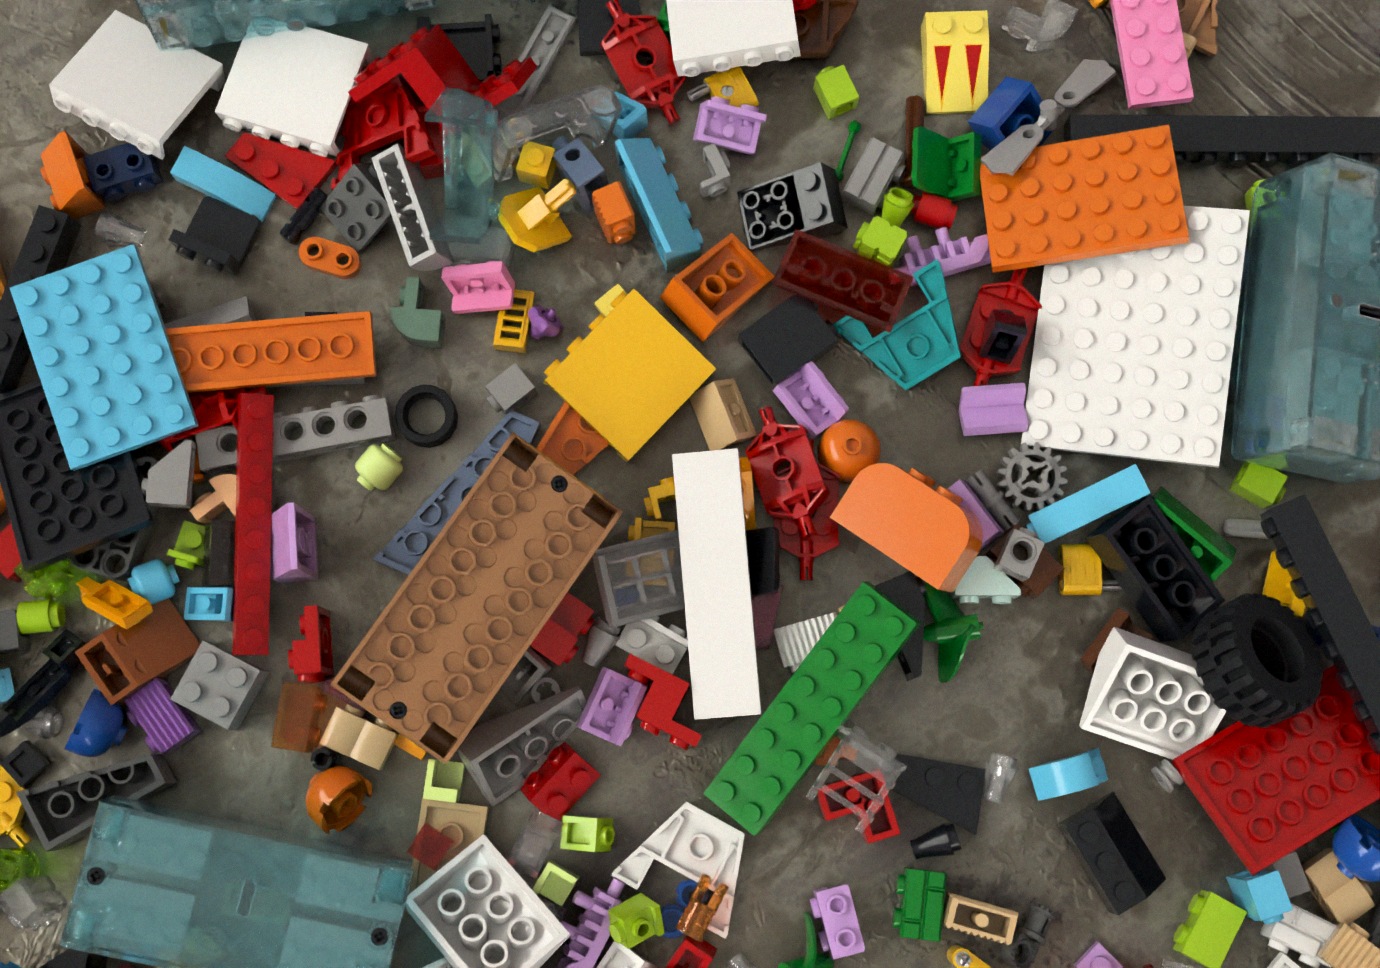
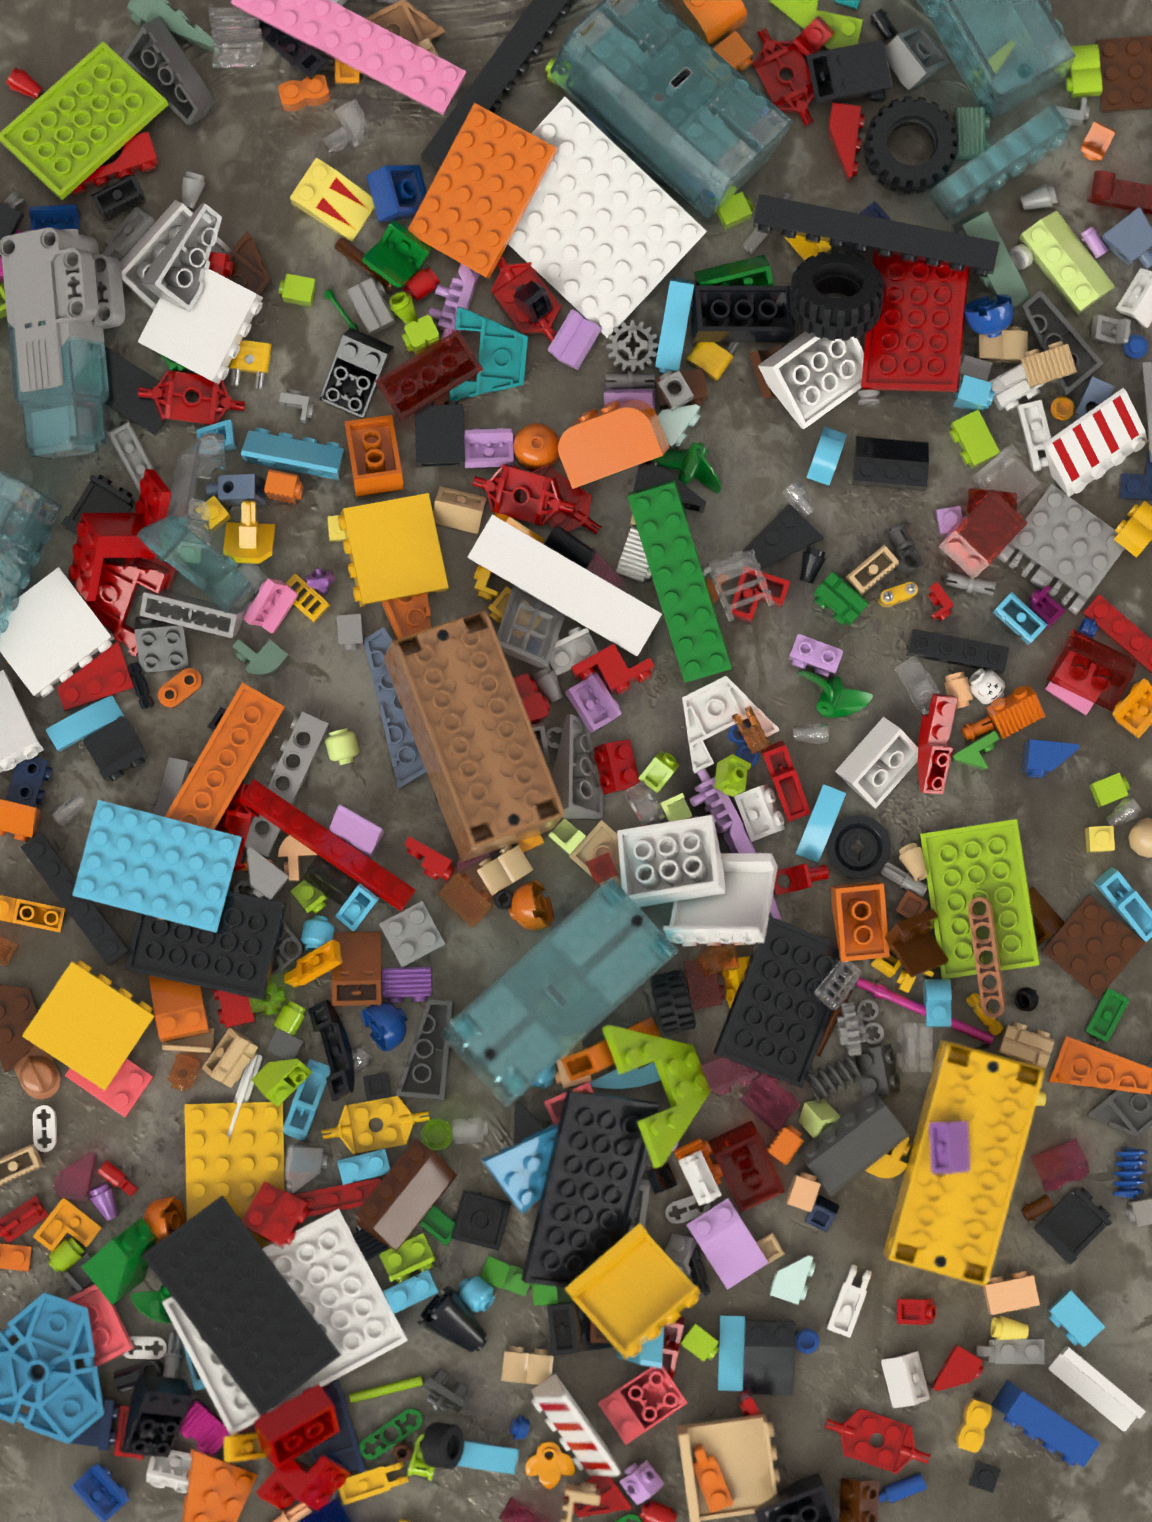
camera: 55 degrees left, 5 degrees up
black tyre [395,384,458,448] -> none
lavender bracket [693,97,767,155] -> none
light grey piece [981,59,1116,176] -> none

